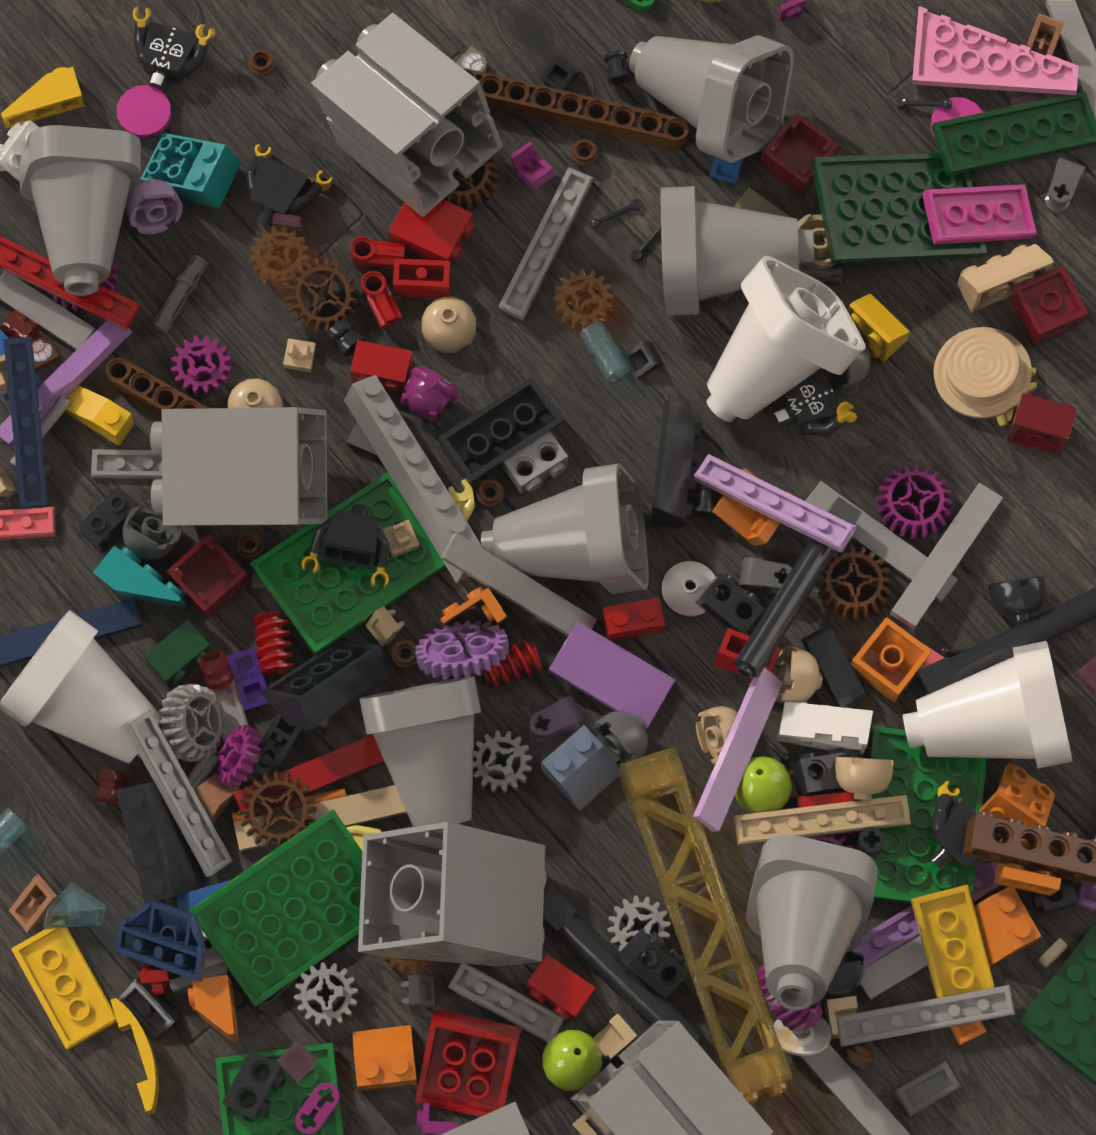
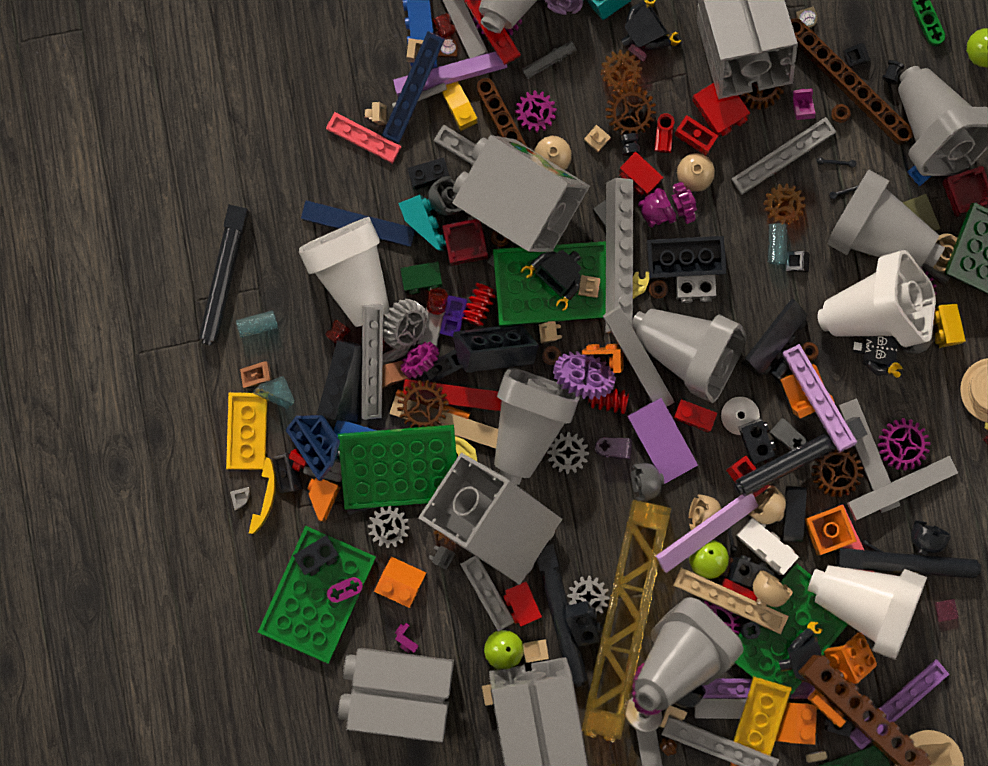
camera: 35 degrees right, 10 degrees up
clear pink tile [277,1040,319,1083] -> none
red piece [350,236,405,269] -> none
red slope [415,1009,522,1117] -> none
sand blue slope [541,725,622,812] -> none
none -> light grey tile [230,487,250,511]
none -> magenta gear [671,182,697,224]
none -> reddish brown plate [801,342,819,361]

